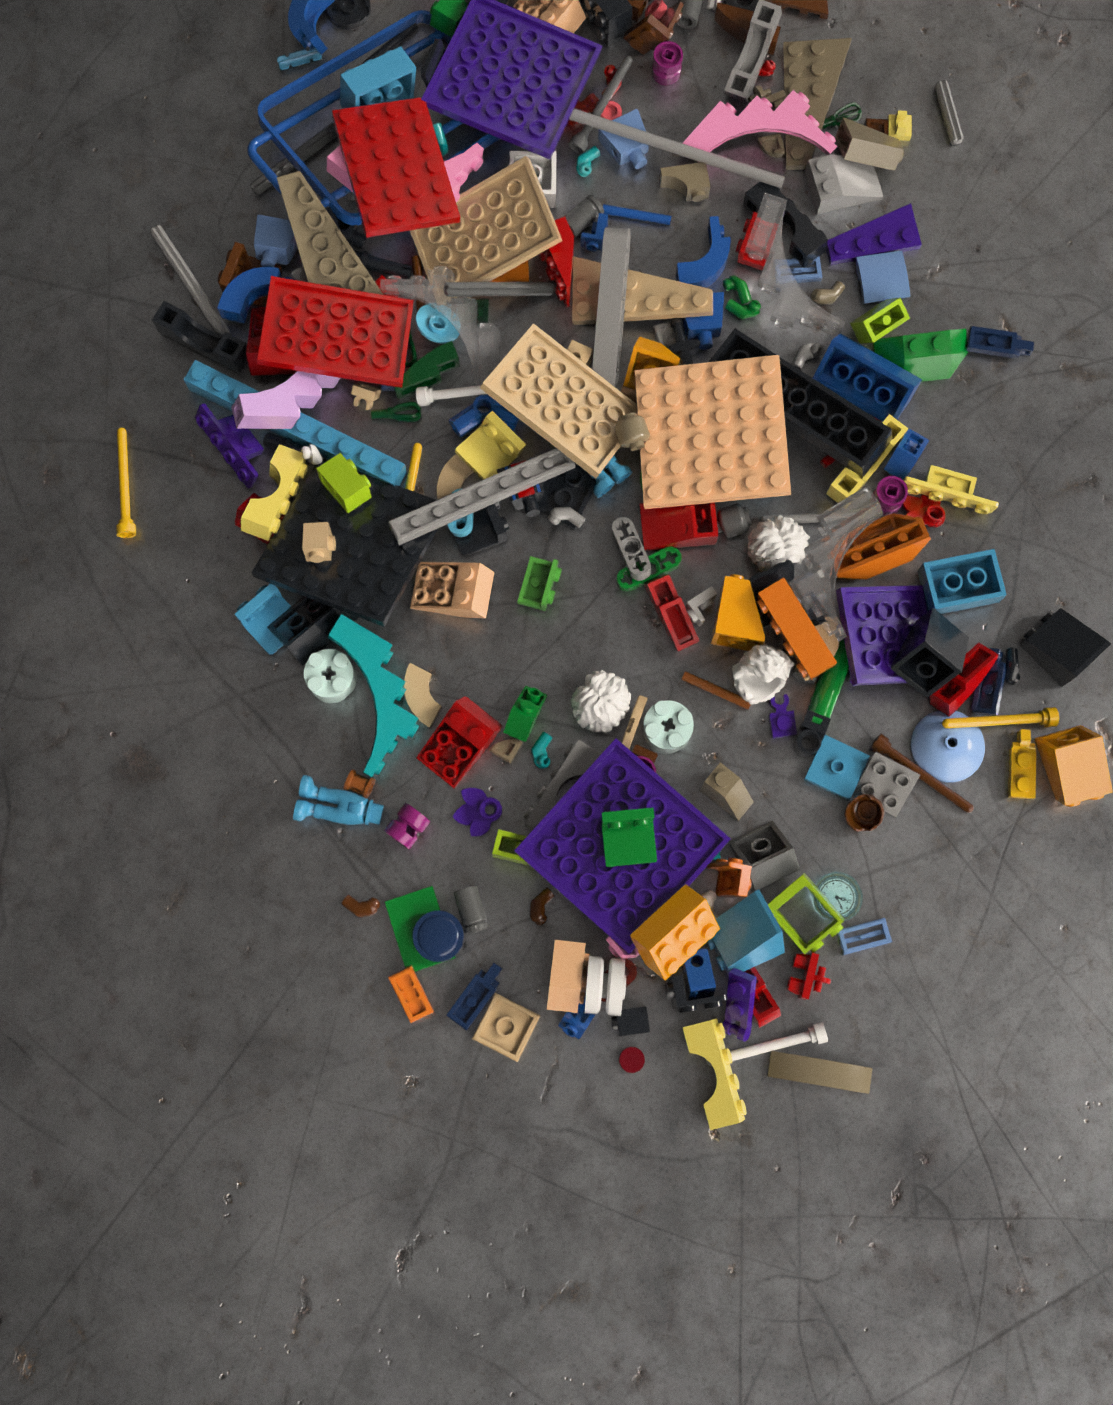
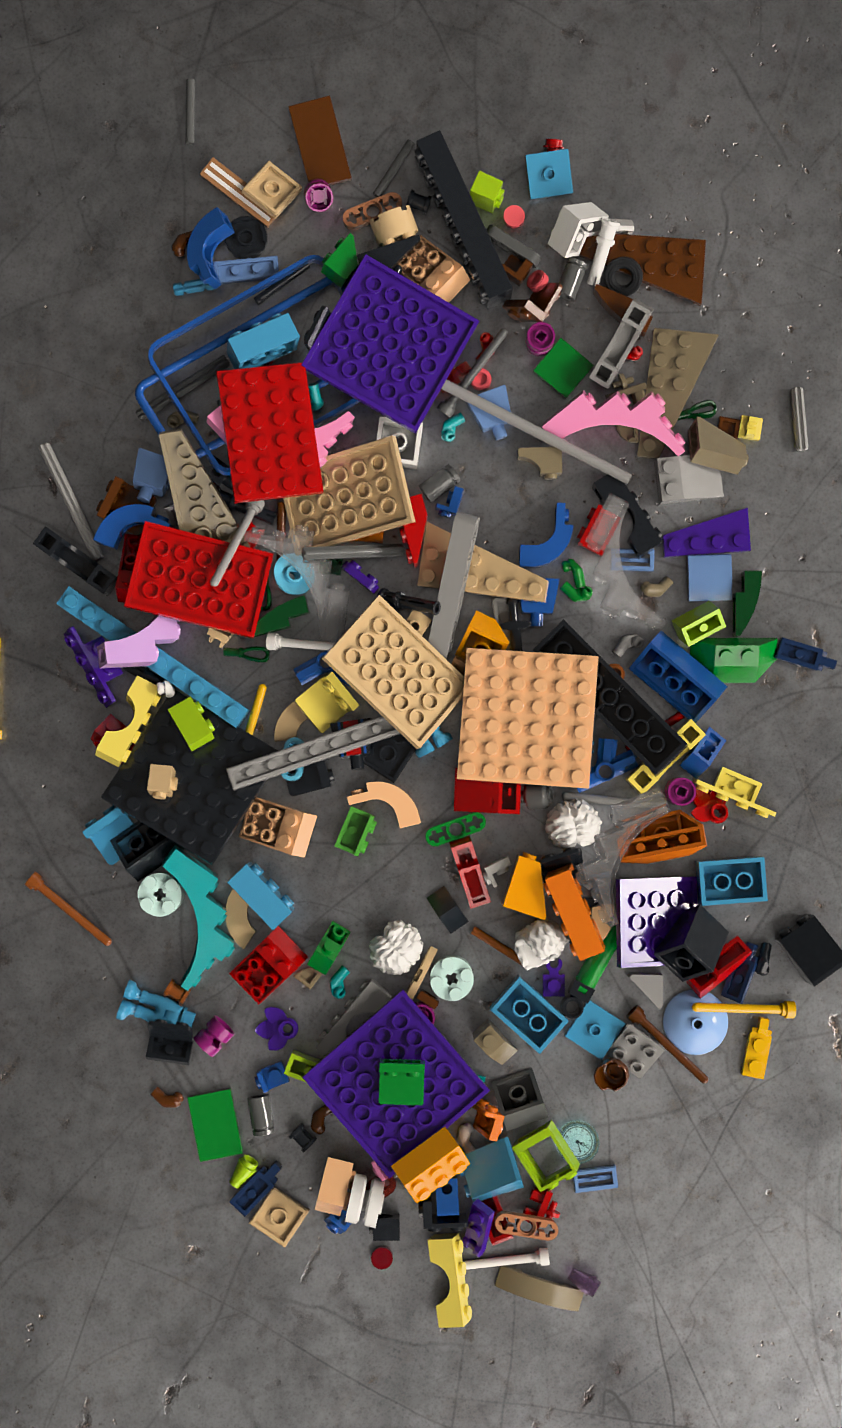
camera: 10 degrees right, 10 degrees up
orange plate [388,965,434,1023] -> none
dark blue piece [413,910,464,962] -> none
light grey arm [548,507,586,528] -> none
blue bar [603,204,672,225] -> none
light grey beam [612,517,651,581] -> none
dark tan head [615,413,650,451] -> none
light orange slope [1035,725,1113,807] -> none
none -> dark orange piece [24,872,112,946]
none -> black bracket [146,1019,194,1065]
none -> reddish brown arm [172,230,193,257]
none -> light grey piece [210,500,265,587]
none -> medium blue tile [213,256,279,284]
none -> dark azure brick [227,862,295,930]
none -> lime cone [229,1154,258,1189]
none -> blue bracket [254,1060,290,1093]
none -> black bush [288,1123,317,1153]
none -> dark purple plate [341,560,379,594]
none -> light nougat arch [347,781,421,828]
none -> black pin [377,588,441,615]
none -> black slope [427,886,469,934]
none -> dark azure brick [490,974,569,1054]
none -> nougat beam [494,1211,558,1241]
none -> green tile [533,338,594,399]
none -> clear purple cone [567,1267,601,1297]
none -> blue piece [577,738,639,793]
none -> light grey slope [627,972,663,1009]
none -> dark green slope [732,571,762,637]

